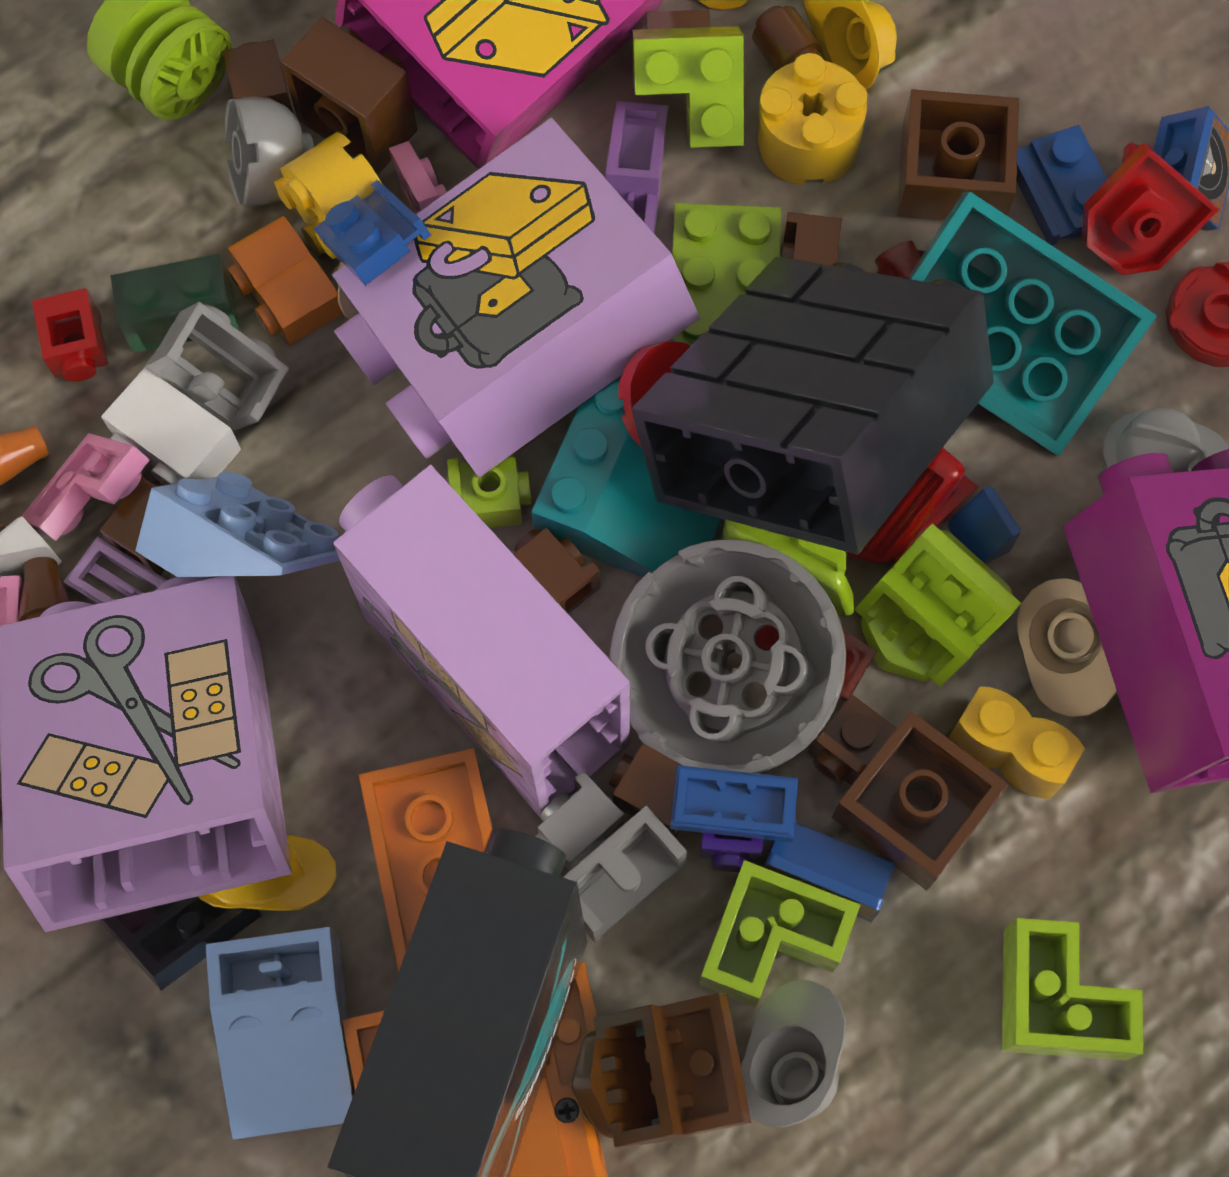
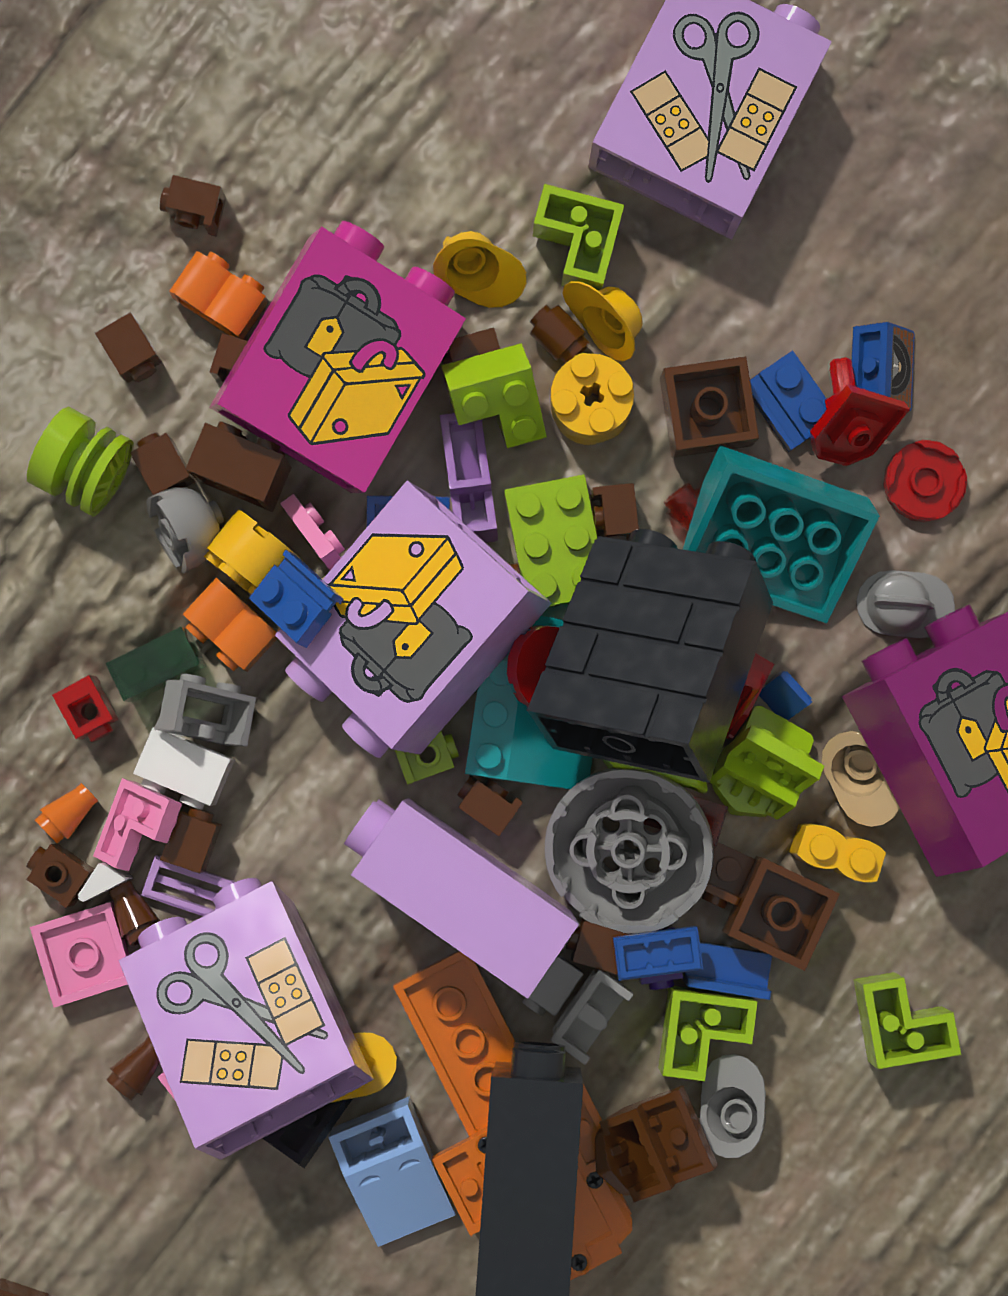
camera: 25 degrees left, 15 degrees up
light blue slope [135,472,340,577] -> none

